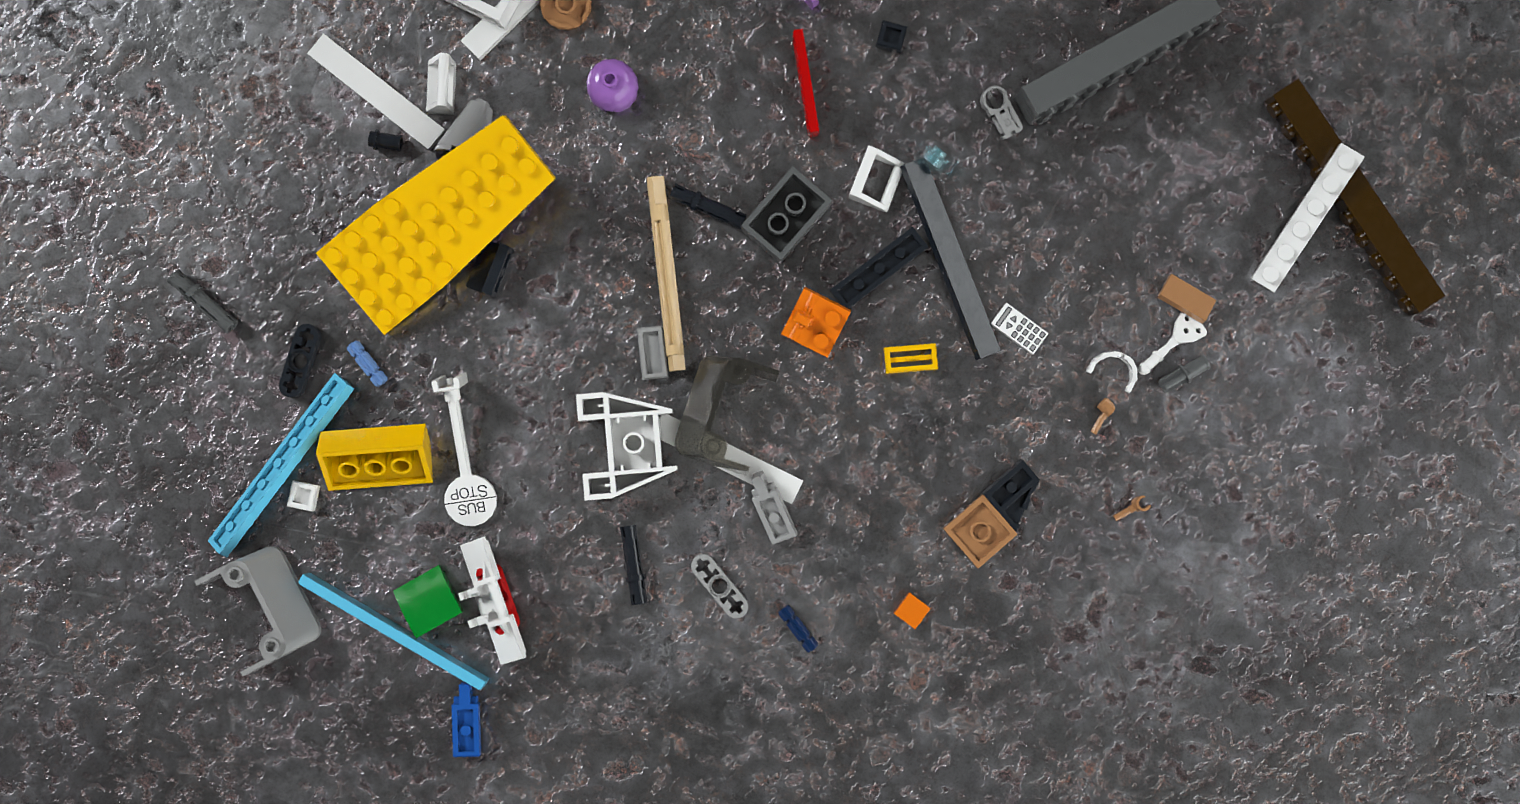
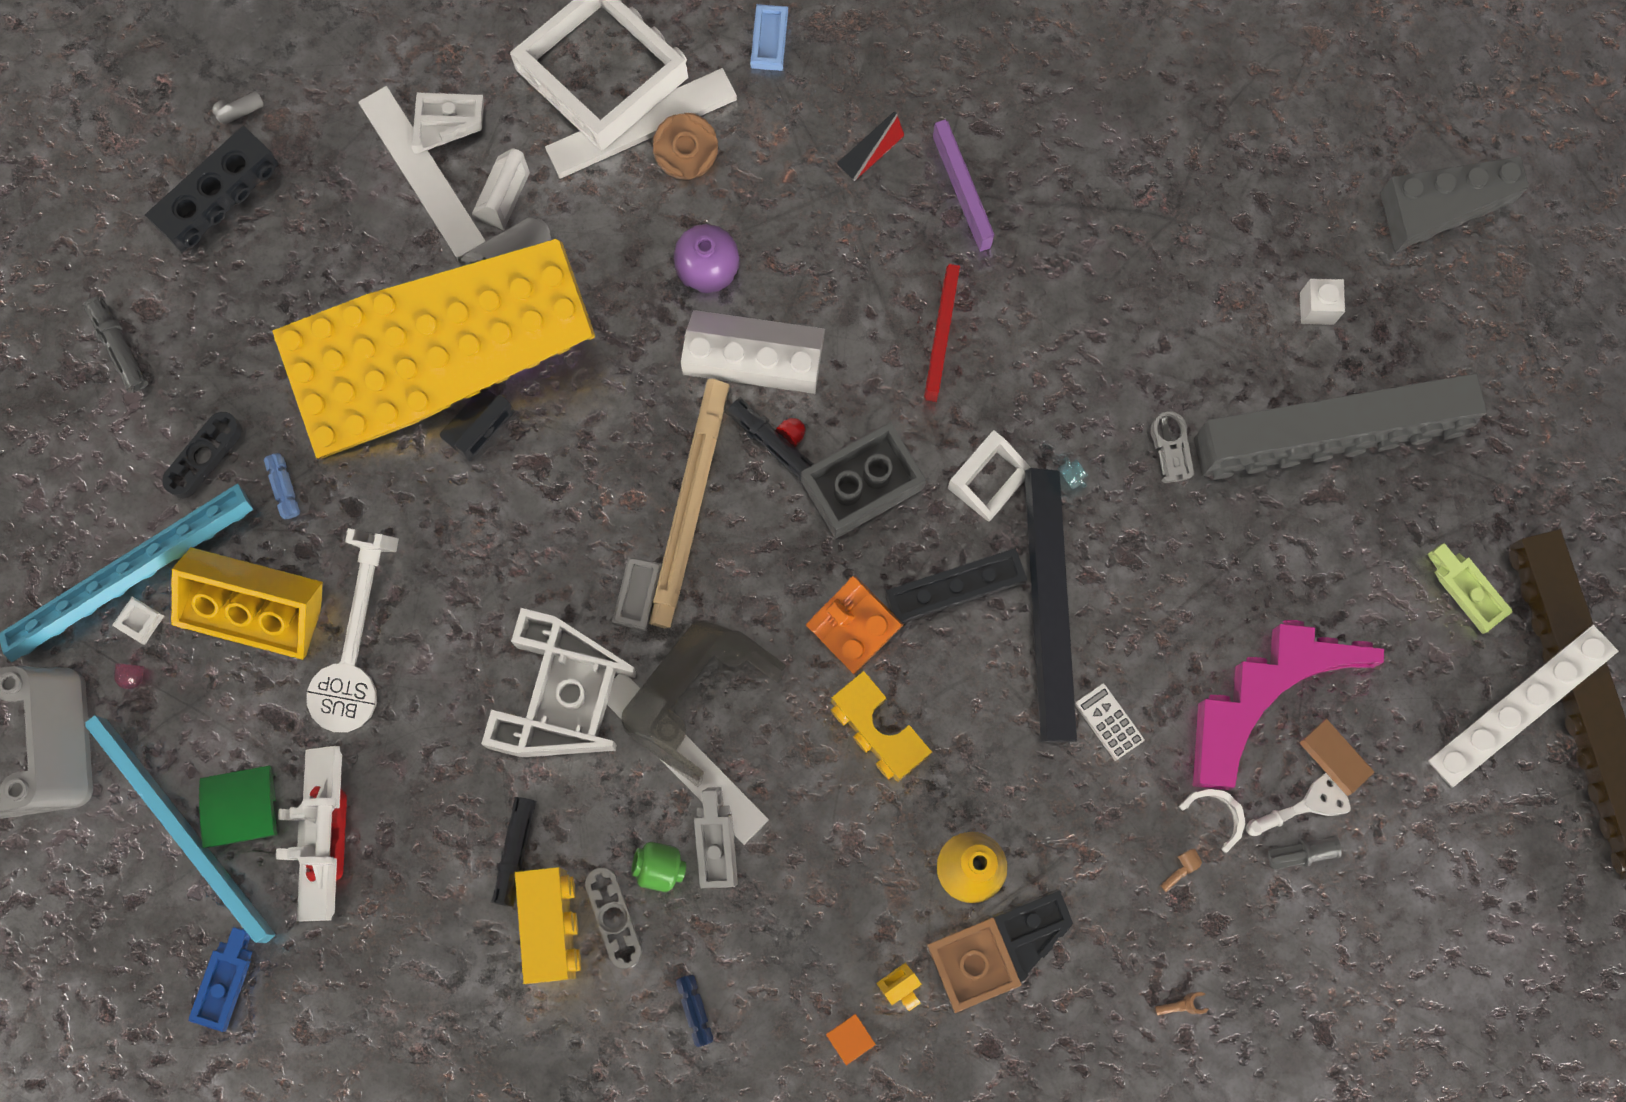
camera: 20 degrees right, 10 degrees down
black pin [368,129,403,152] -> none
black tile [876,20,908,54] -> none
yellow tile [883,343,938,374] -> none
none -> clear pink hinge [114,664,145,689]
none -> black brick [145,125,279,253]
none -> light grey arm [212,91,263,124]
none -> white wing [412,92,484,153]
none -> yellow brick [515,867,581,984]
none -> bright green head [631,842,686,892]
none -> white slope [681,310,825,394]
none -> red hinge [776,418,806,447]
none -> yellow arch [830,671,932,782]
none -> yellow tile [876,963,922,1011]
none -> yellow cone [937,832,1007,903]
none -> dark pink arch [1193,620,1384,790]
none -> yellowish green hinge [1427,543,1513,634]

